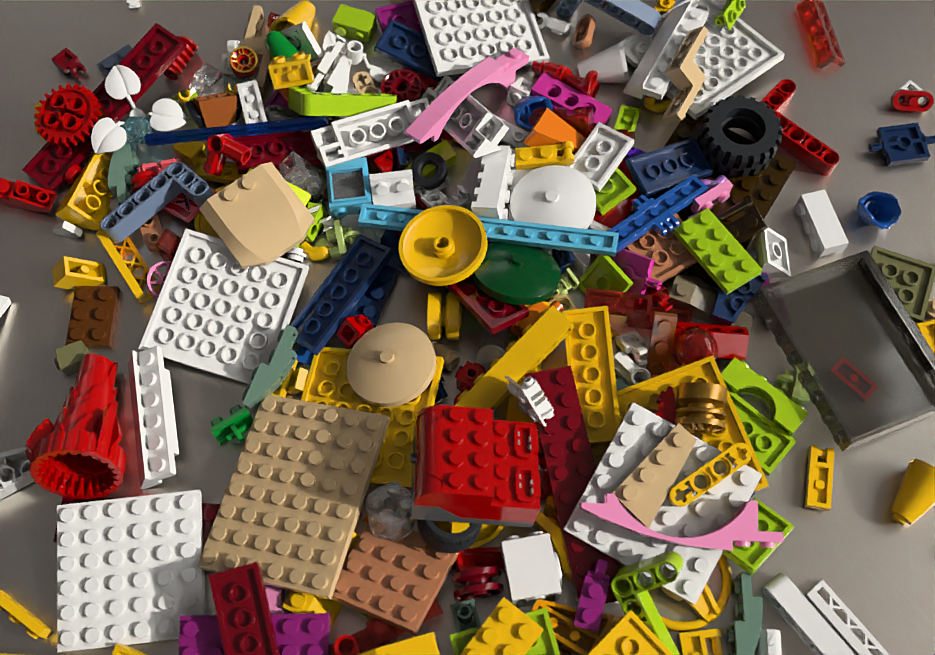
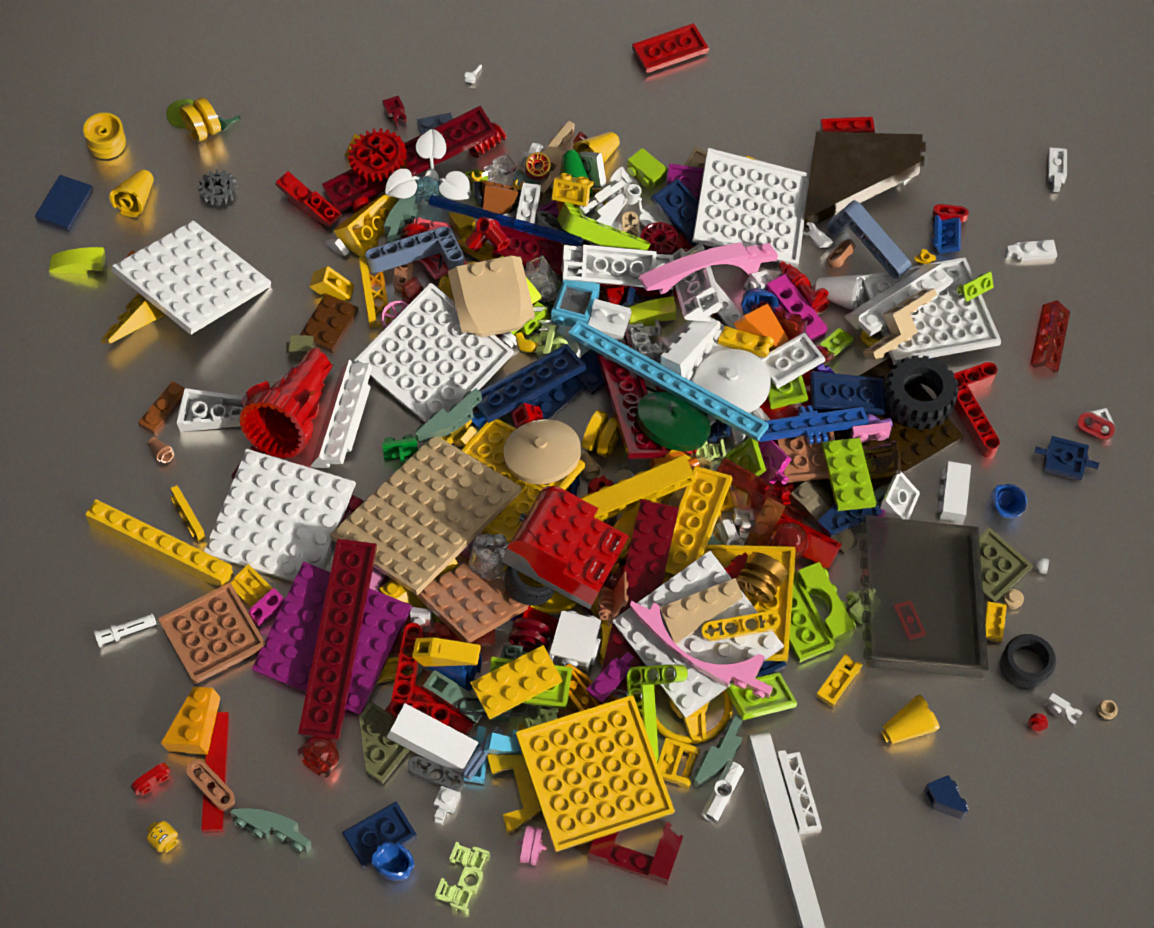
camera: 20 degrees right, 5 degrees down
yellow dish [399,205,488,286] -> none
black tyre [411,152,448,190] -> none
white hinge [505,375,554,427] -> none
none -> white bracket [410,607,435,633]
none -> nougat hinge [598,572,628,627]

